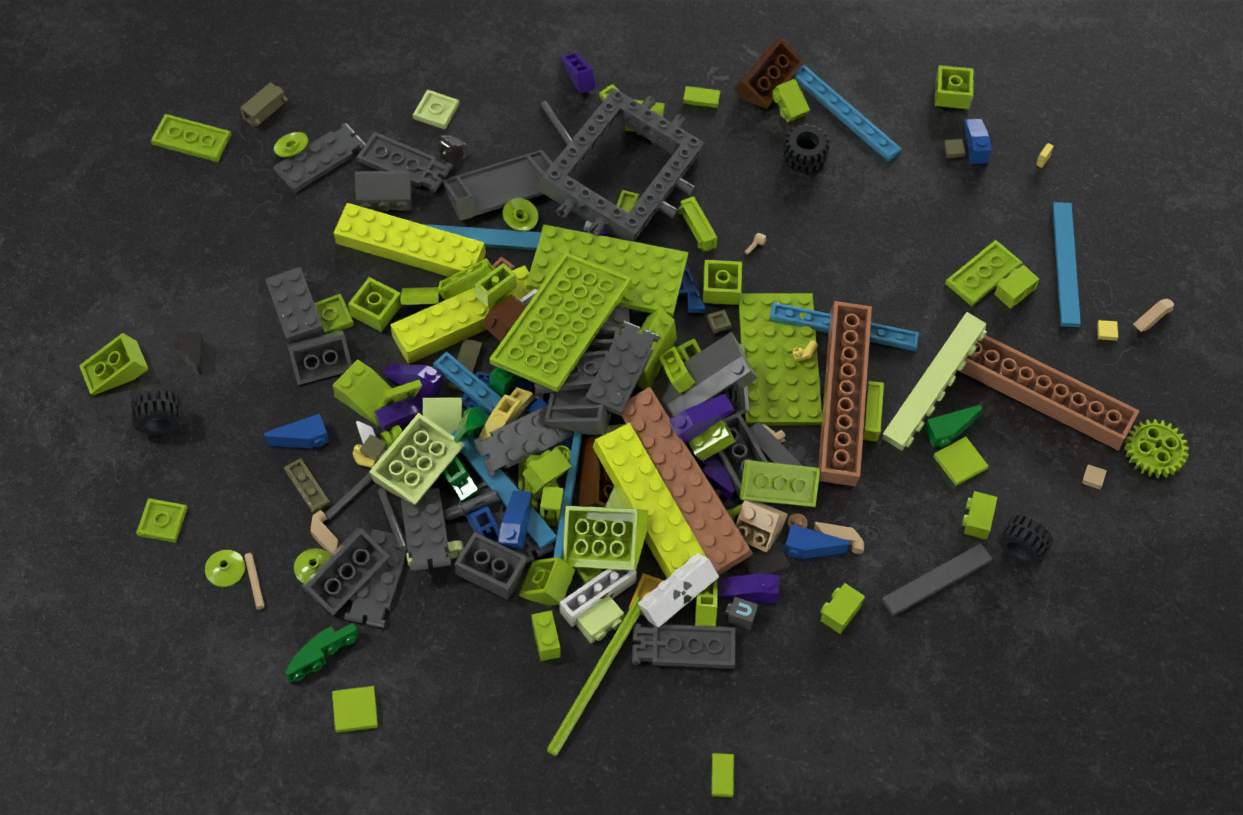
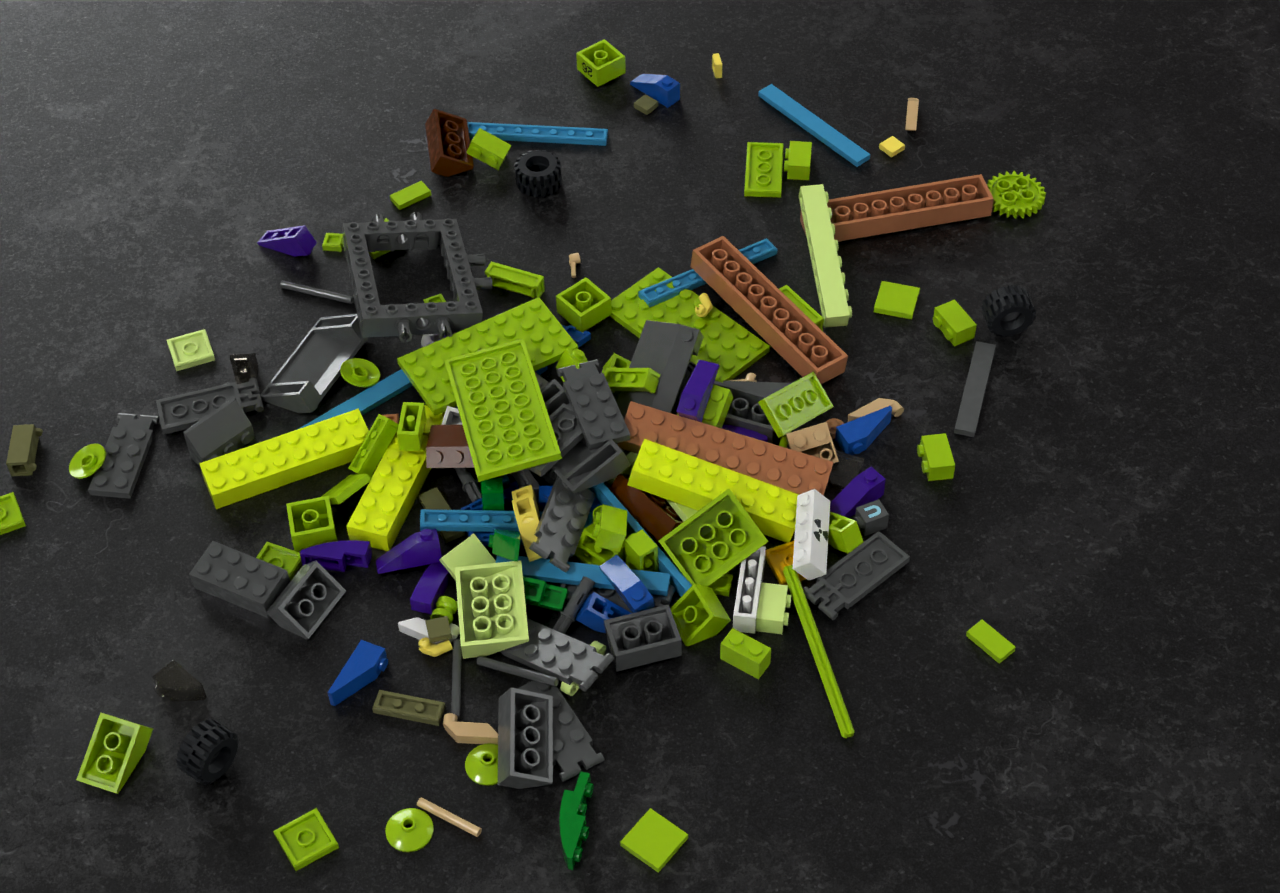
camera: 40 degrees left, 10 degrees down
lime slope [332,359,392,427] -> none
lime tile [376,380,422,409] -> none
olive plate [707,310,731,334] -> none
green slope [925,405,982,448] -> none
tan tile [1082,464,1106,490] -> none
none -> dark purple slope [300,540,372,572]

